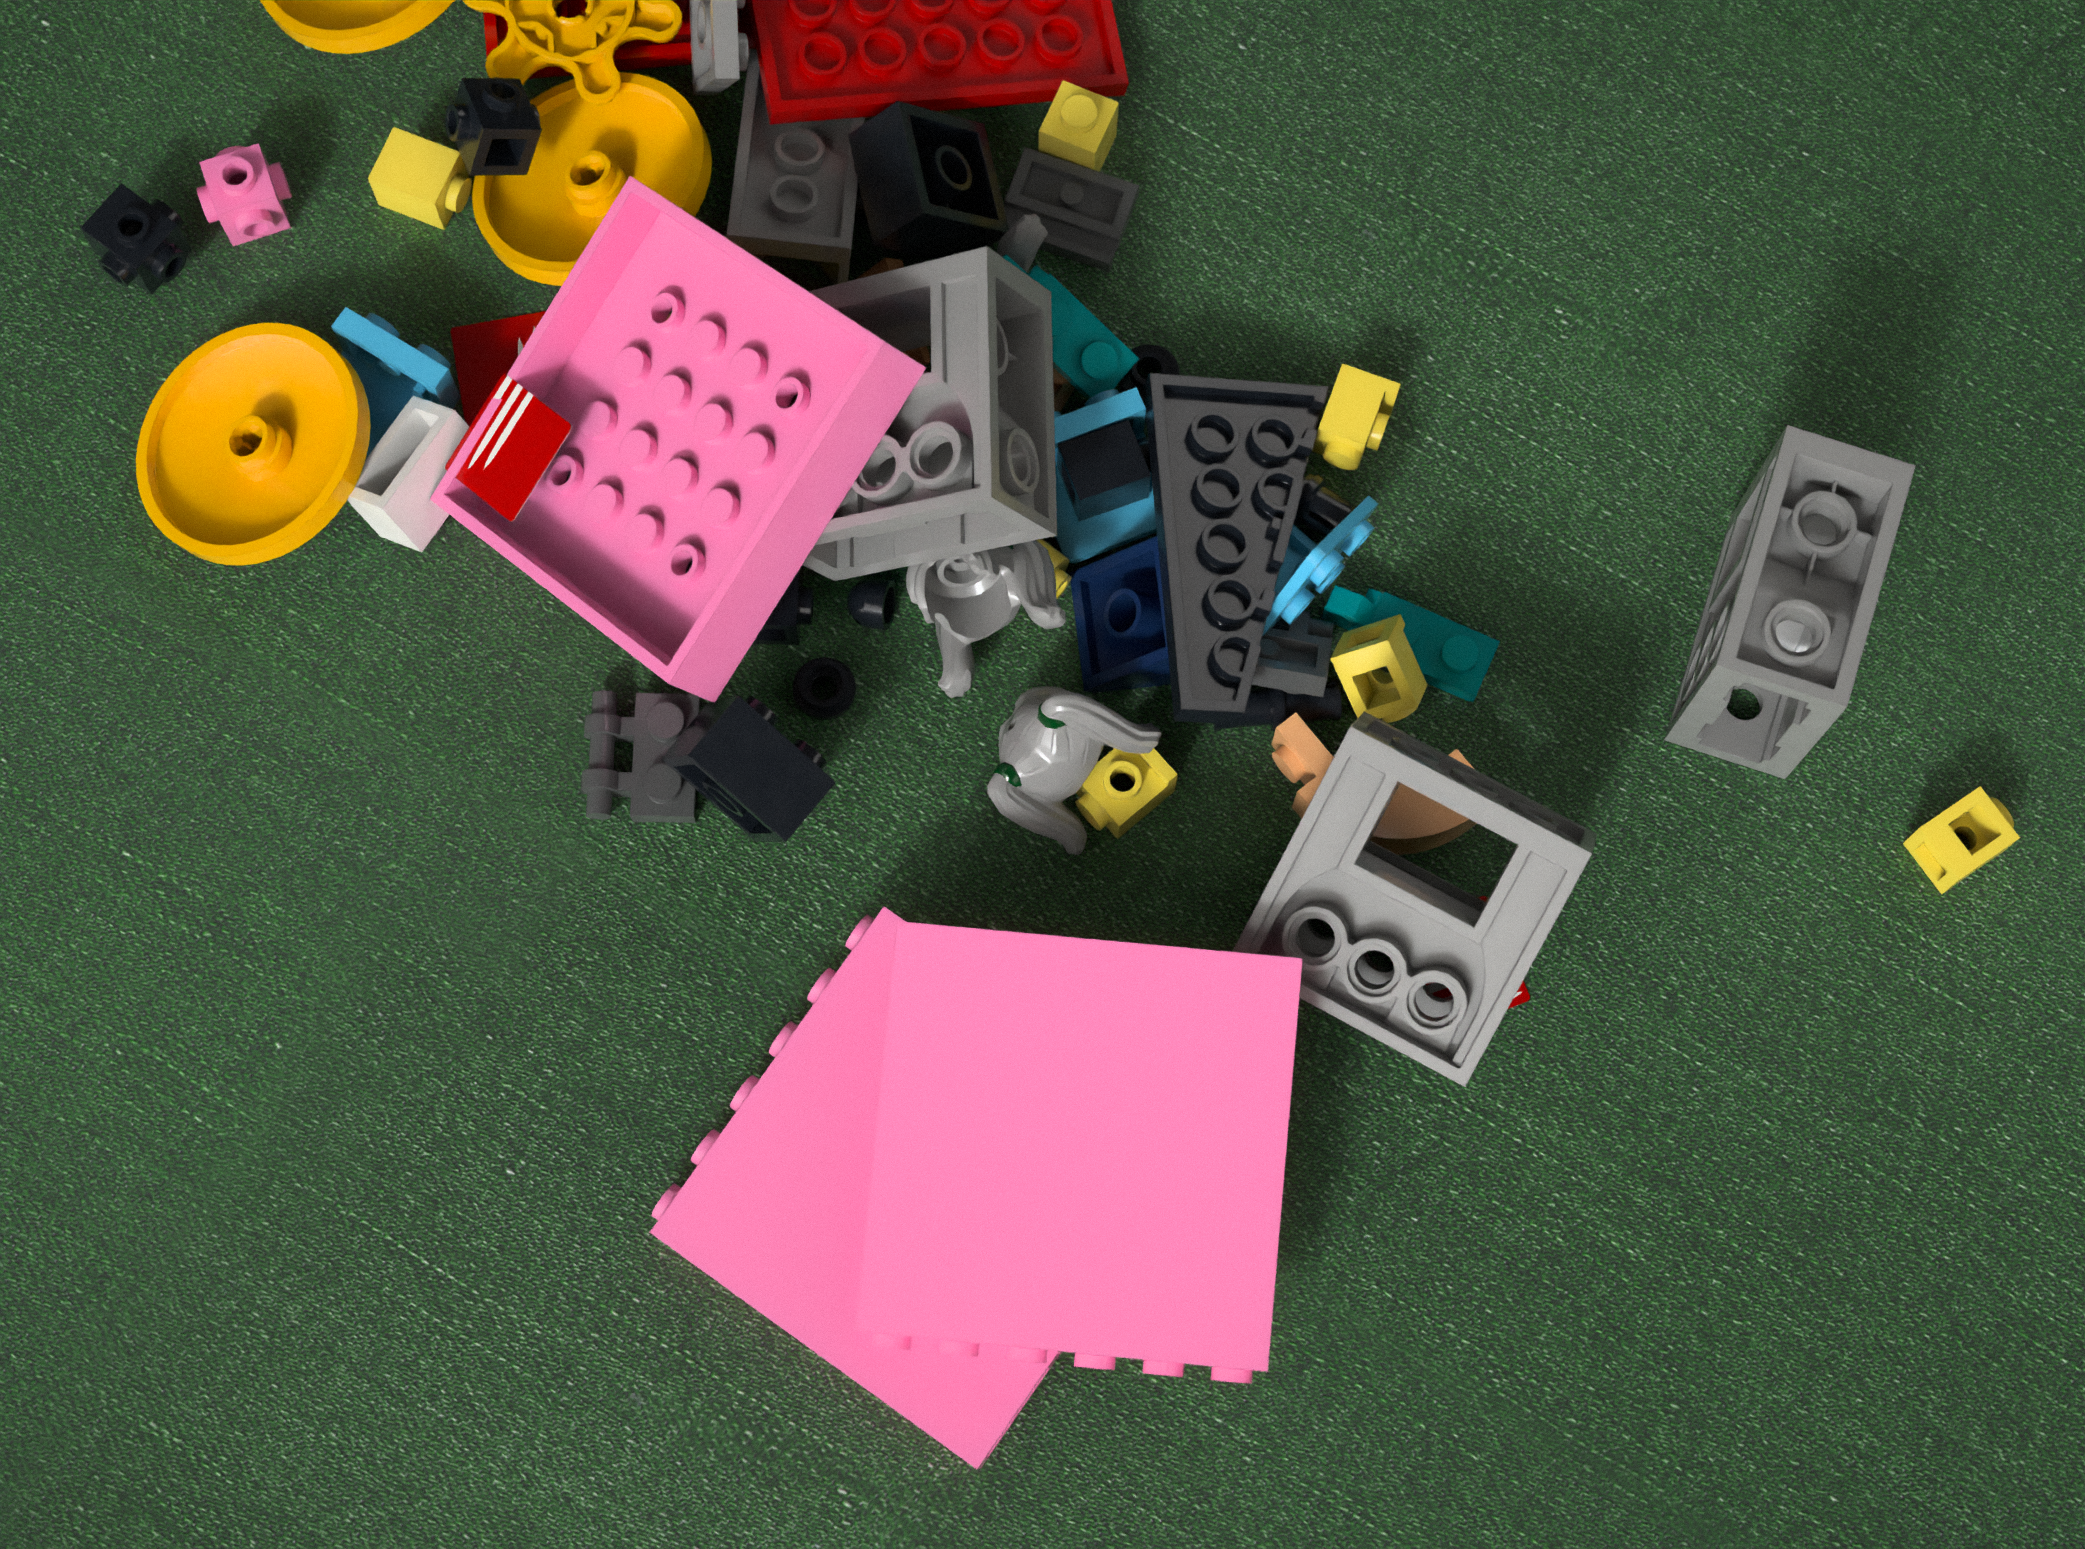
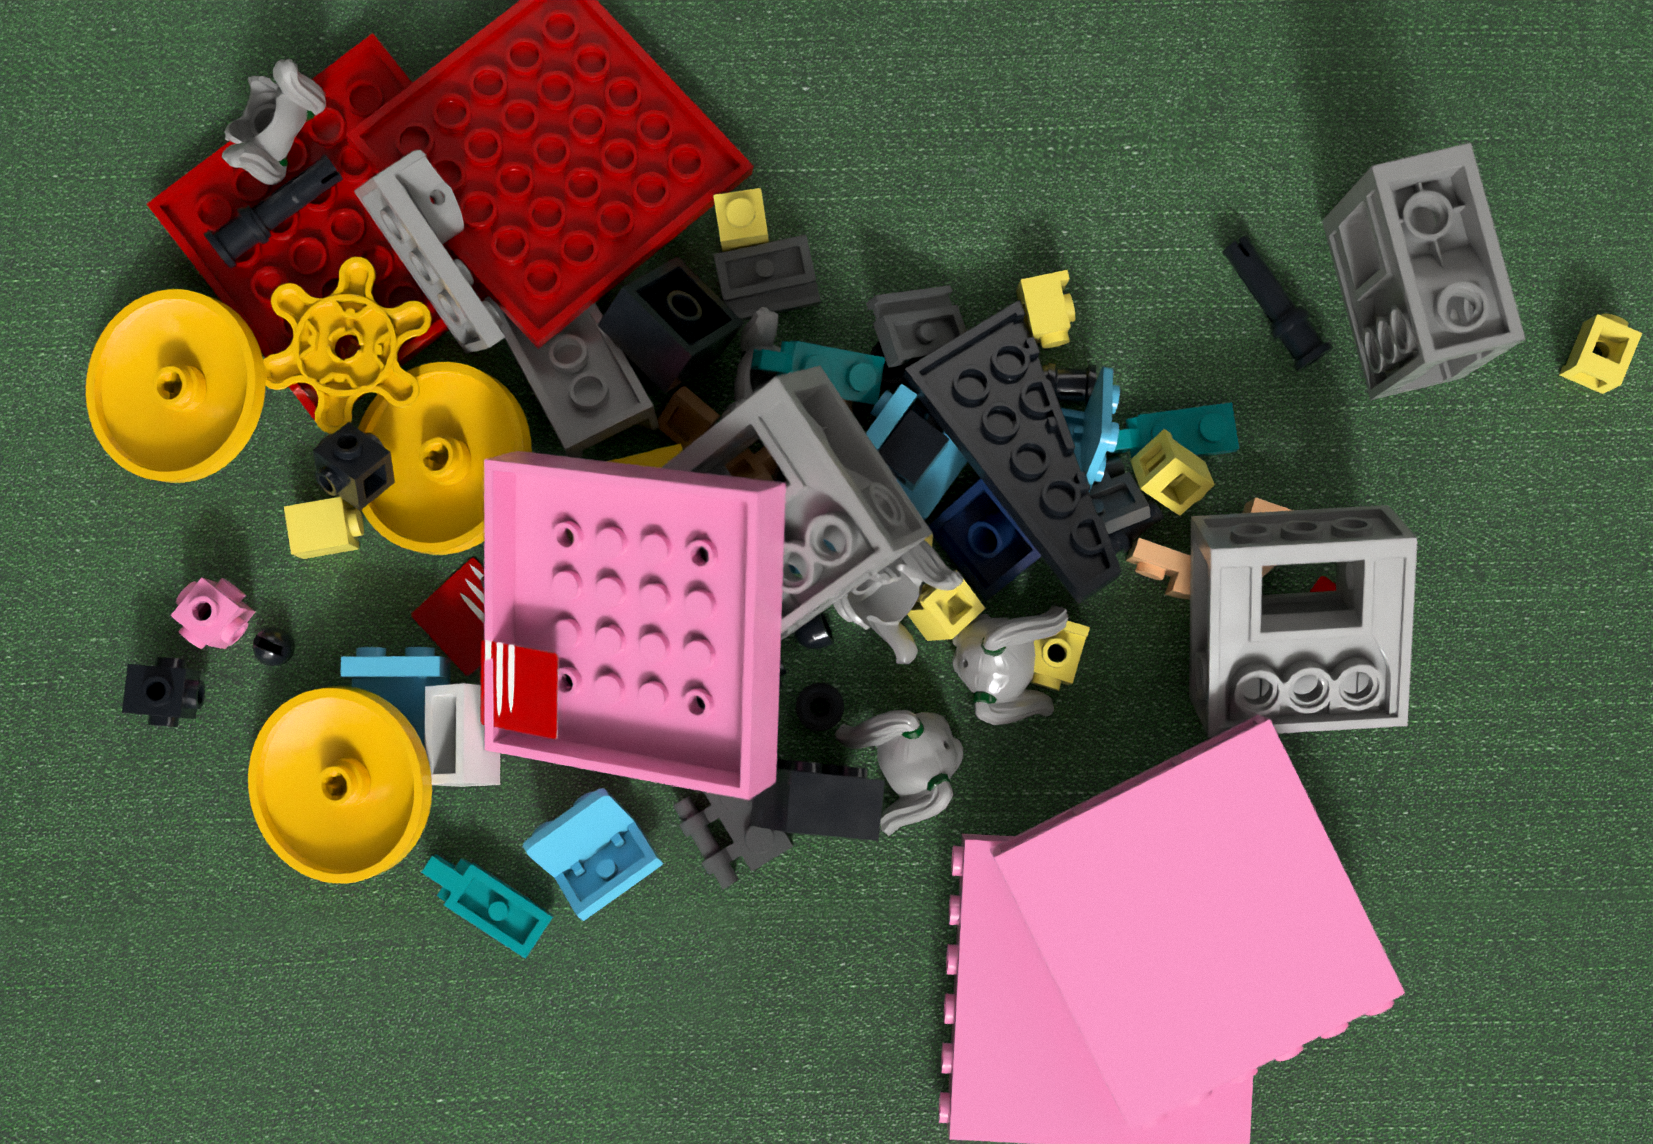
camera: 30 degrees left, 10 degrees up
none -> black hinge [252,627,295,666]
none -> teal hinge [421,854,555,959]
none -> medium azure bracket [523,788,663,921]
none -> light grey hair [835,710,963,836]
none -> dark grey plate [866,285,967,367]
none -> light yellow brick [907,570,986,641]
none -> black pin [1222,235,1333,372]

